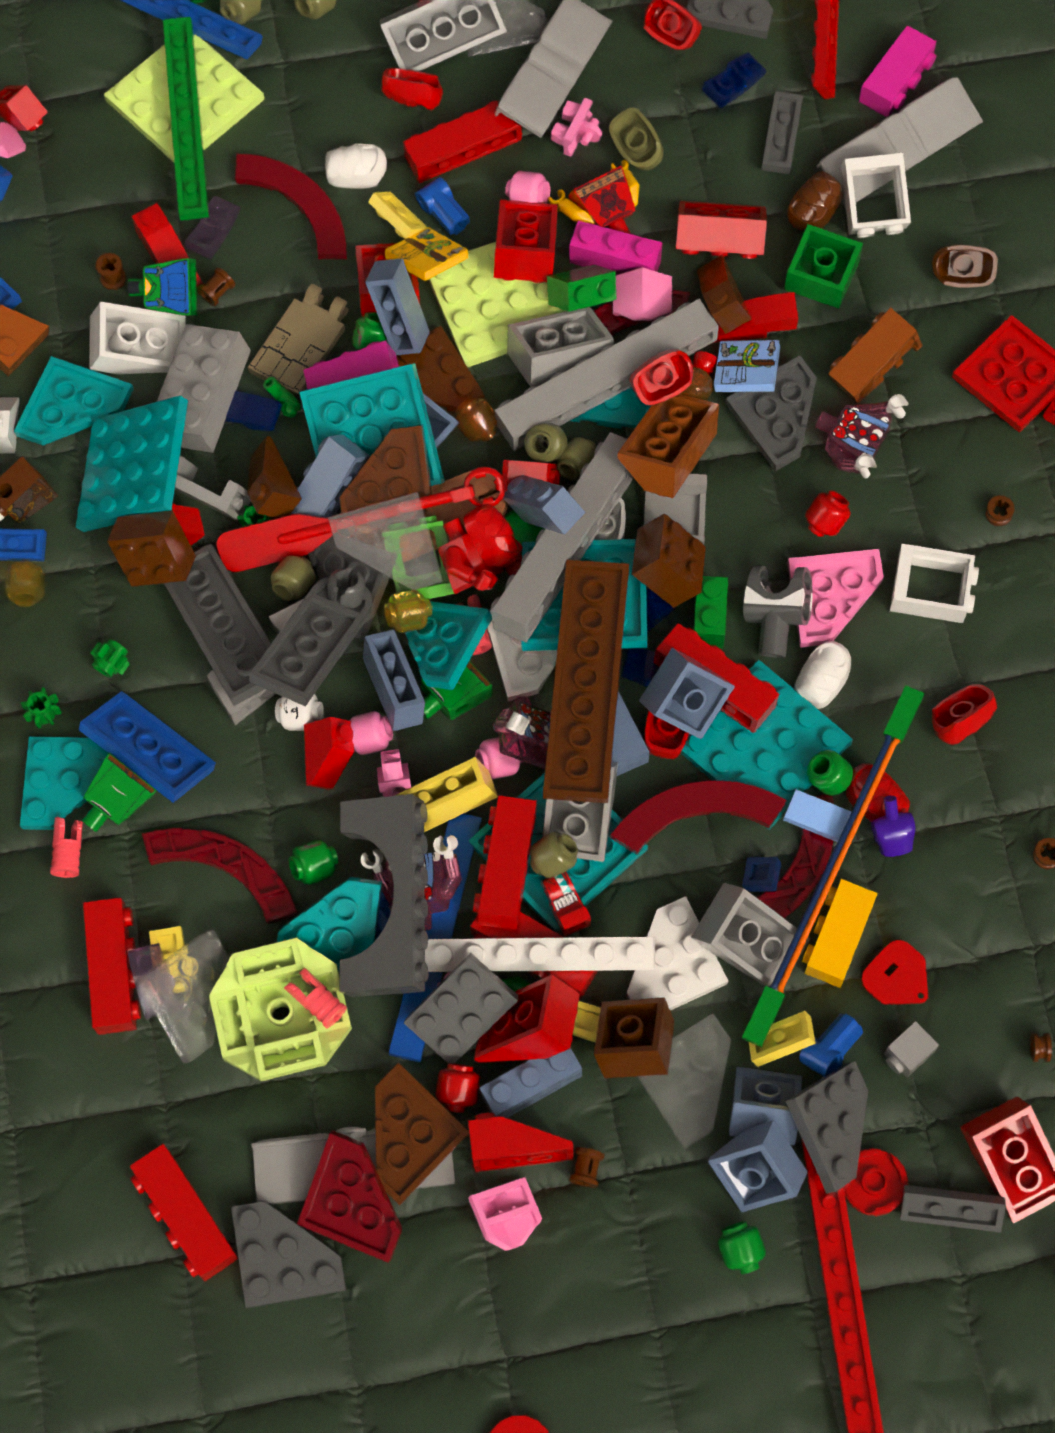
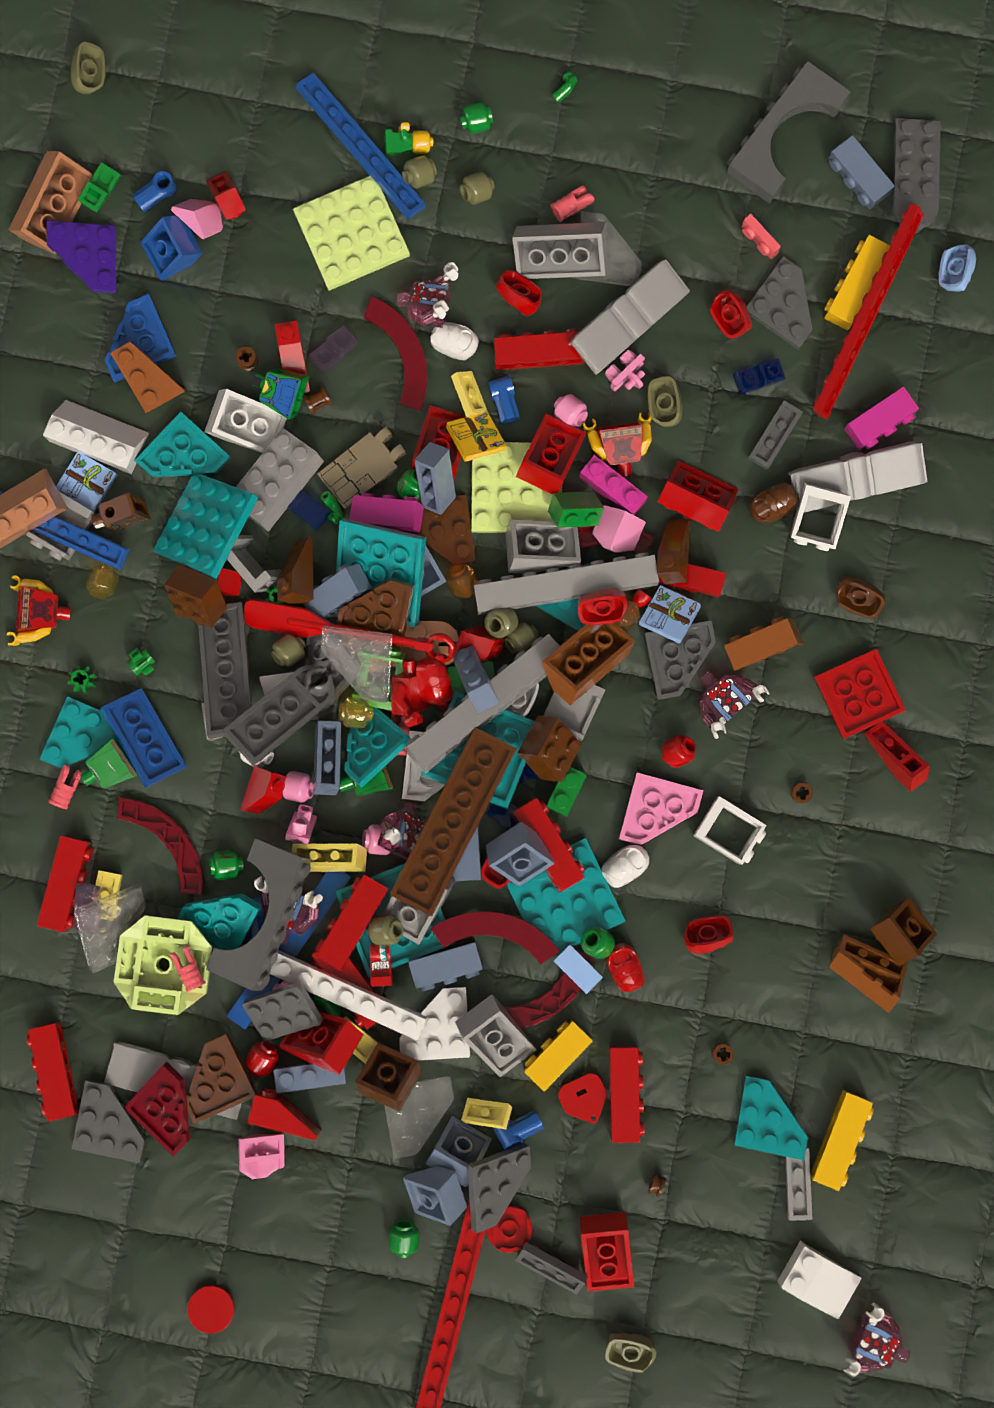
camera: 20 degrees right, 15 degrees up
green plate [163,16,209,221] -> none
reddish brown bush [569,1147,605,1188] -> none
piece [742,685,924,1048] -> none
dark blue plate [742,857,781,892] -> none
dark grey connector [743,565,813,658] -> none
green brick [784,224,863,309] -> none
dark purple piece [871,796,916,857] -> none
light grey brick [884,1021,939,1078] -> none
none -> torso [397,262,458,328]
none -> sand blue brick [408,942,483,991]
none -> red brick [609,1046,644,1143]

